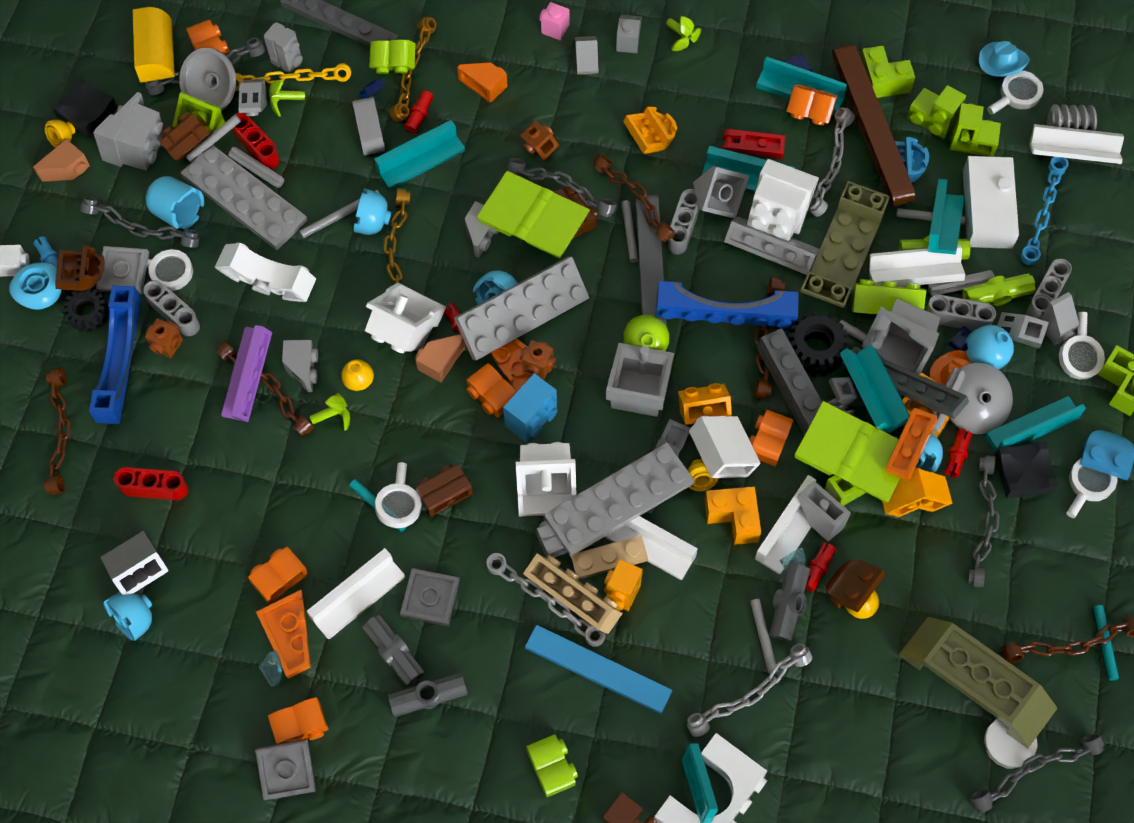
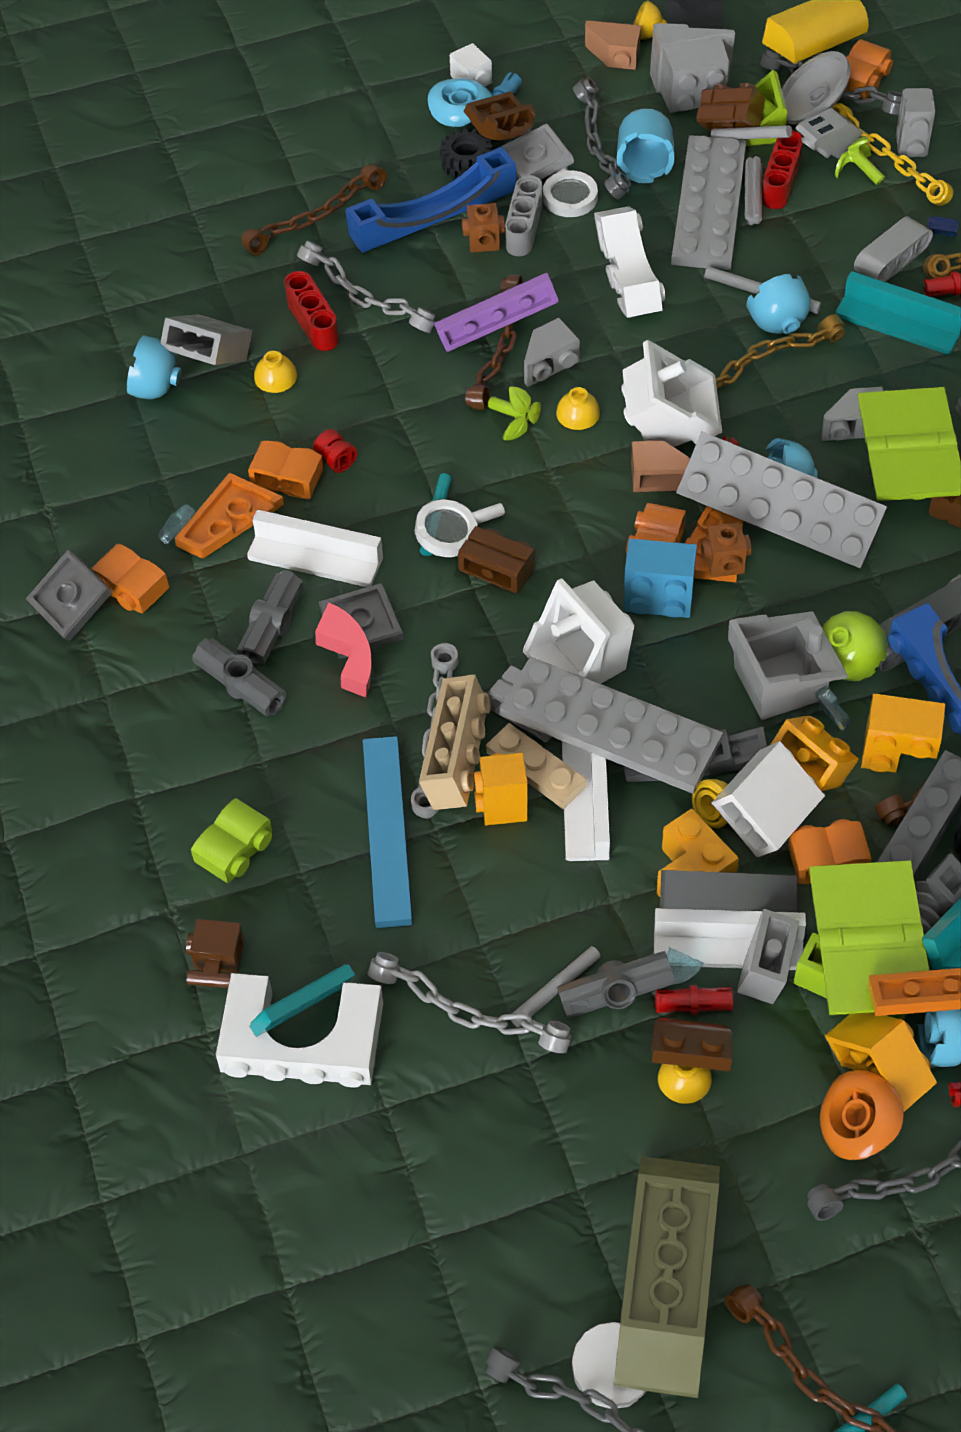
camera: 60 degrees right, 10 degrees down
none -> yellow brick [254,351,297,393]
none -> light grey piece [297,240,435,333]
none -> red wheel [313,429,357,473]
none -> coral brick [315,602,371,697]
none -> dark grey slope [660,870,797,913]
none -> clear light blue tile [815,686,851,731]
none -> orange hat [820,1070,904,1160]
none -> light orange brick [861,693,945,773]

